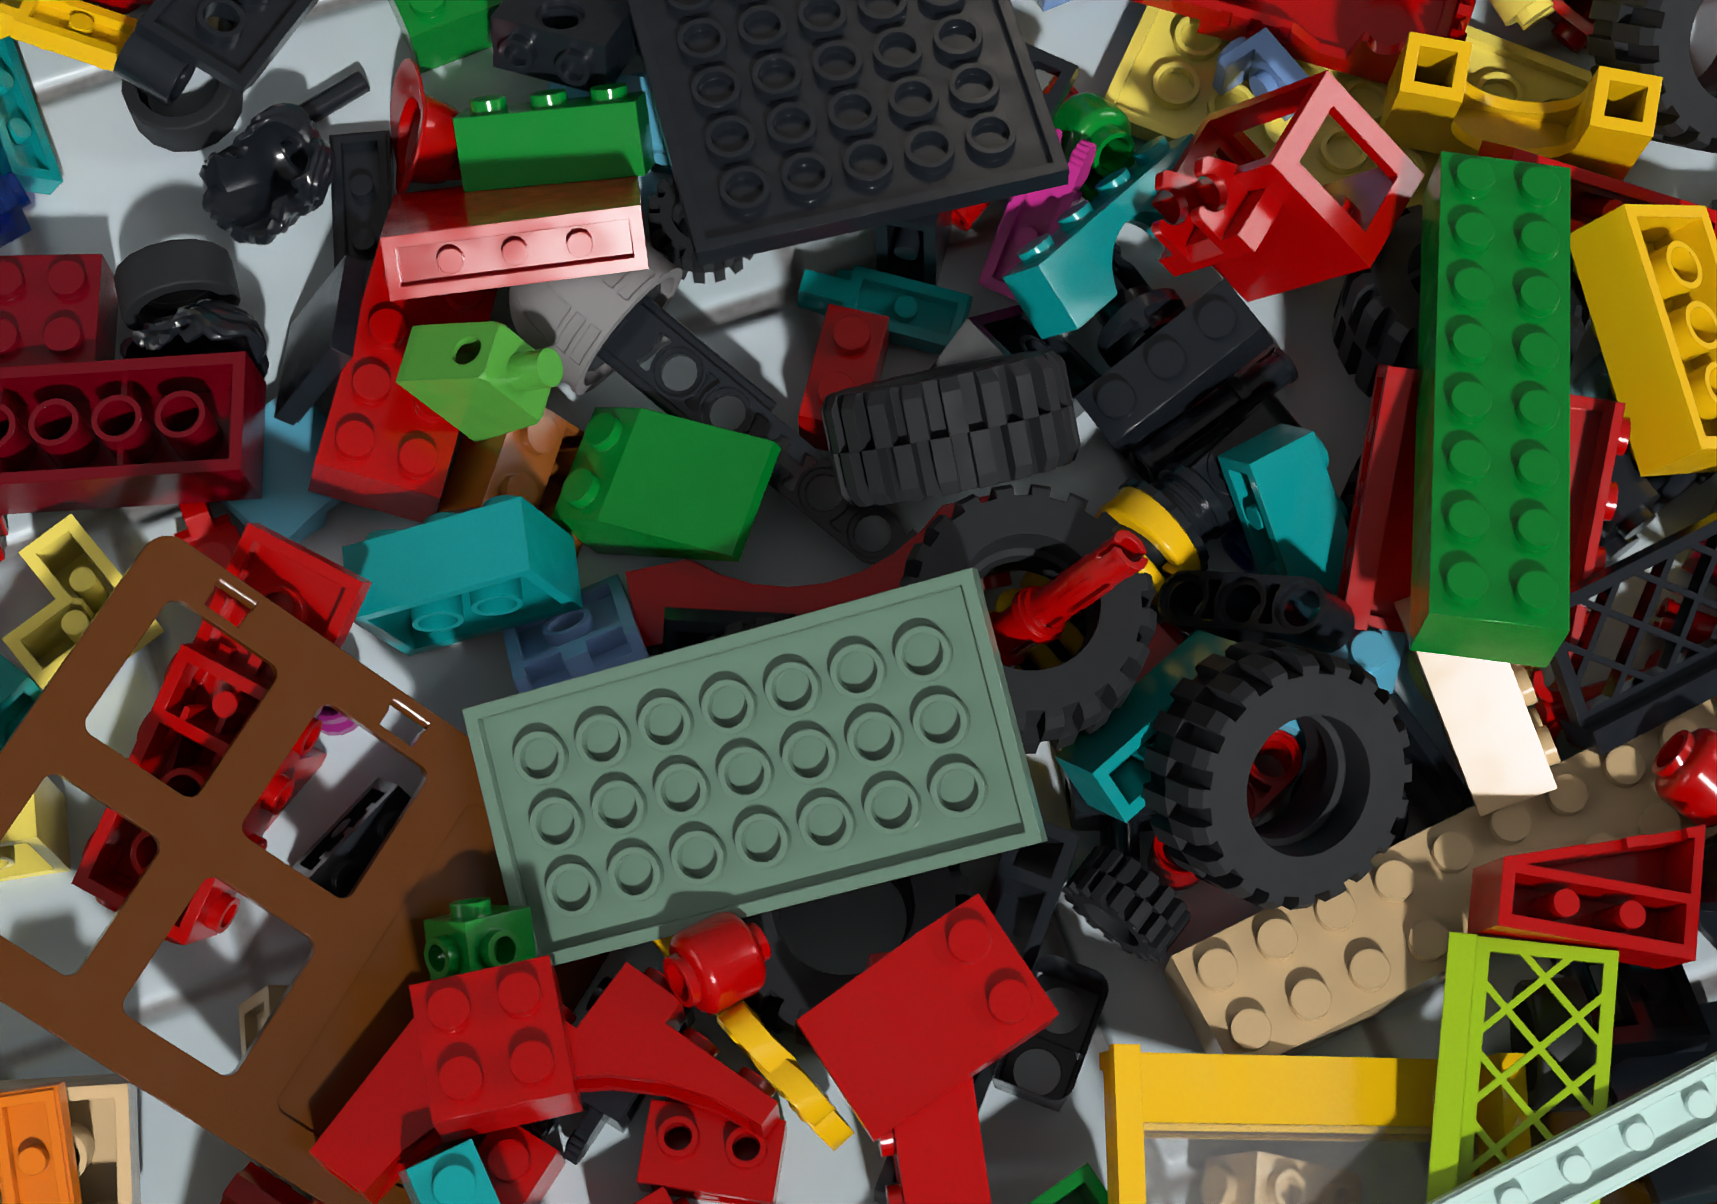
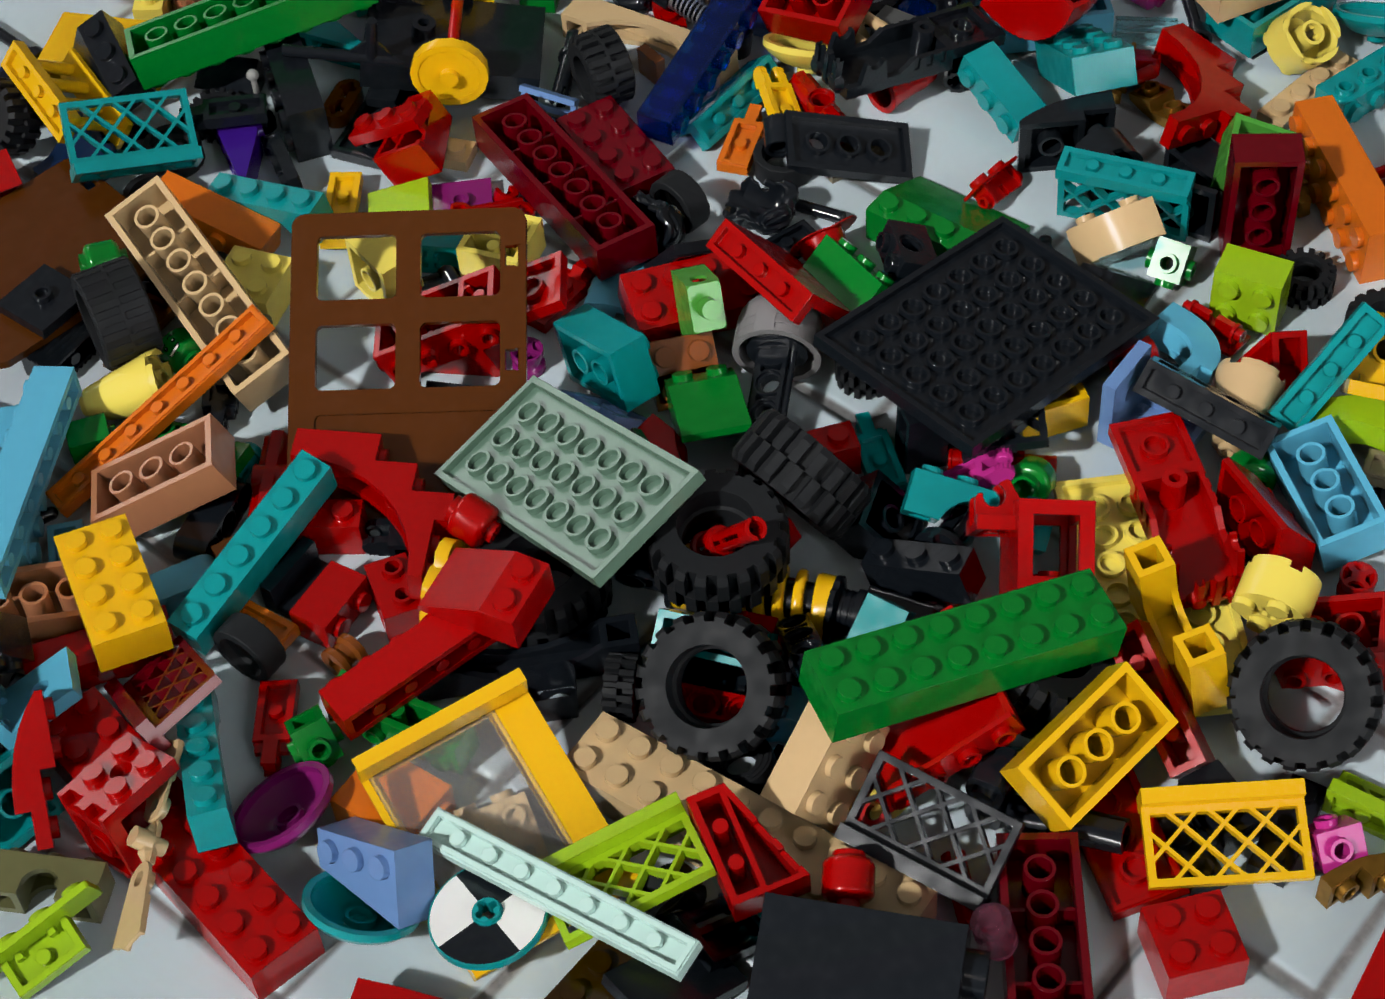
camera: 65 degrees right, 20 degrees down
red brick [409,955,583,1142] -> none
green brick [423,897,537,980] -> none
medium blue bracket [1212,27,1309,121] -> none
none -> orange hinge [716,103,764,176]

